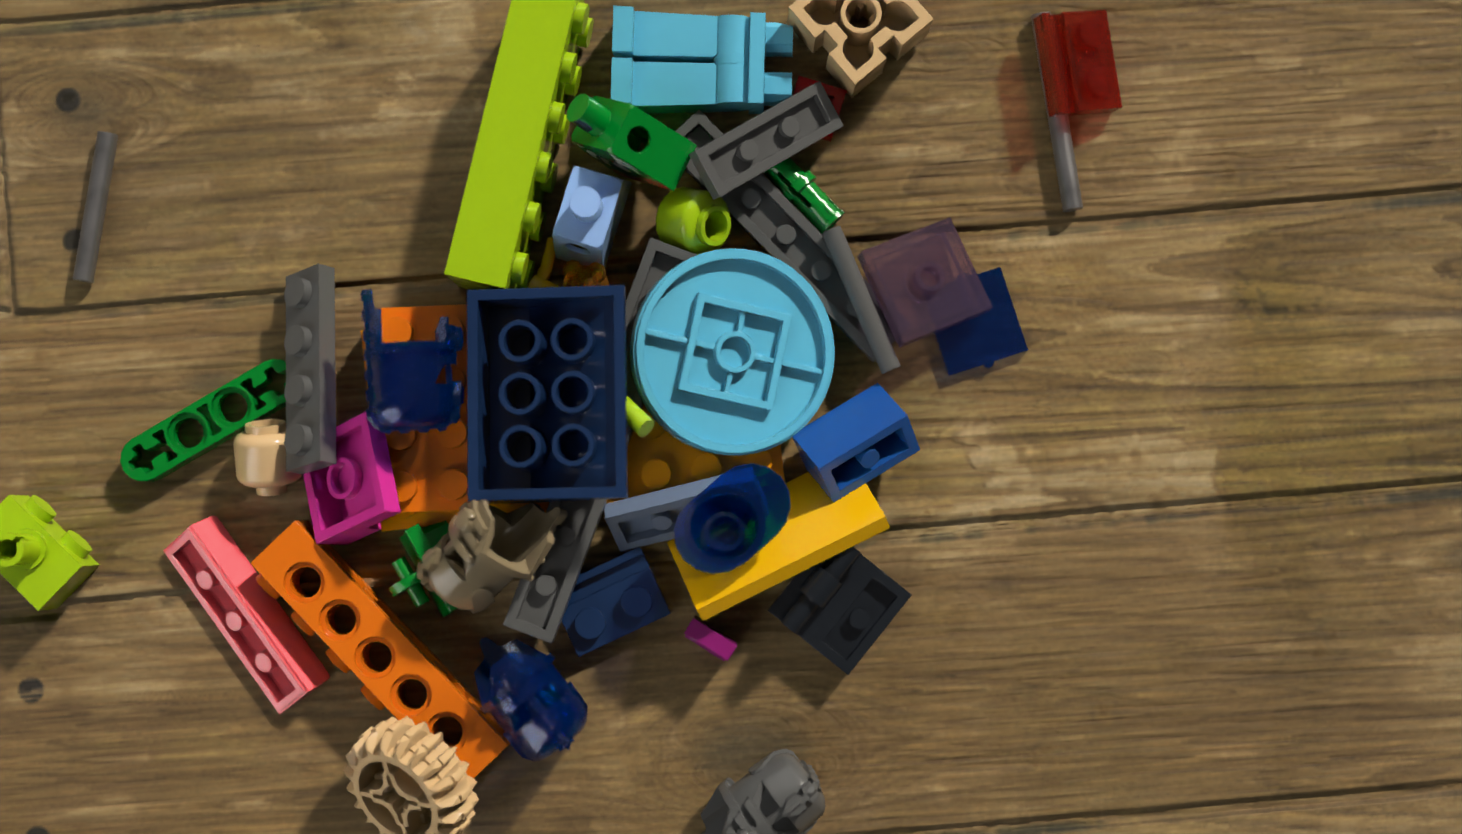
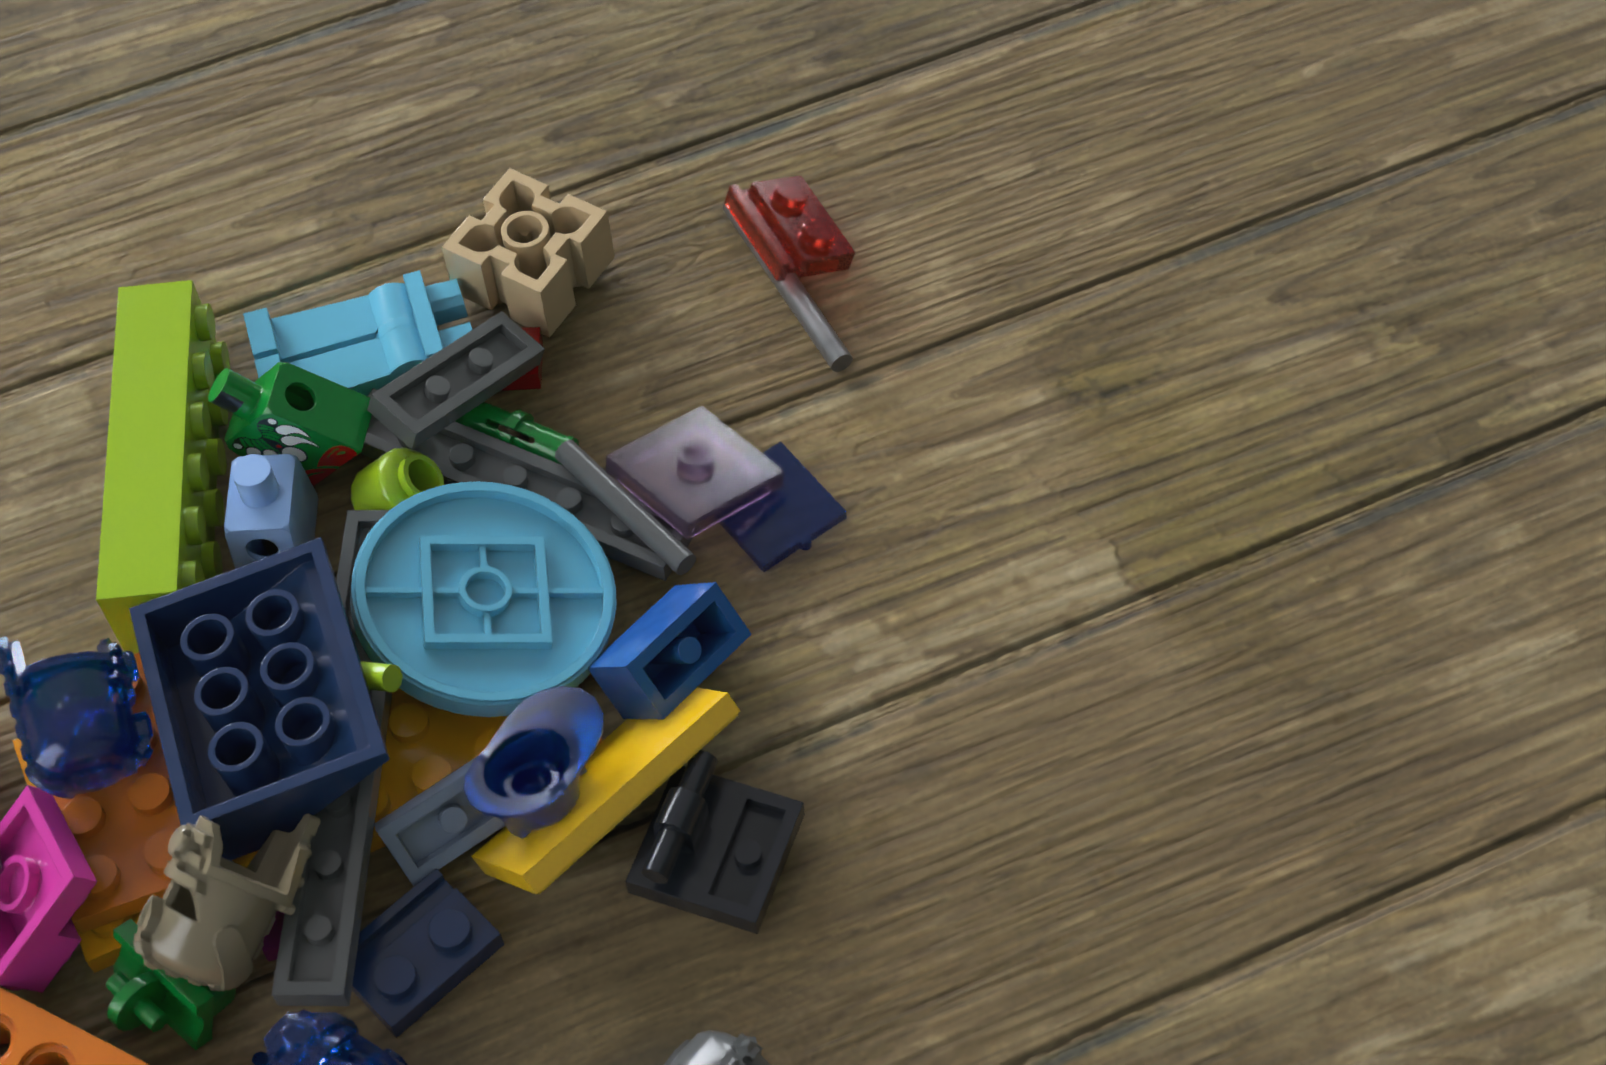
camera: 20 degrees left, 30 degrees down
magenta tile [684,616,737,661] -> none

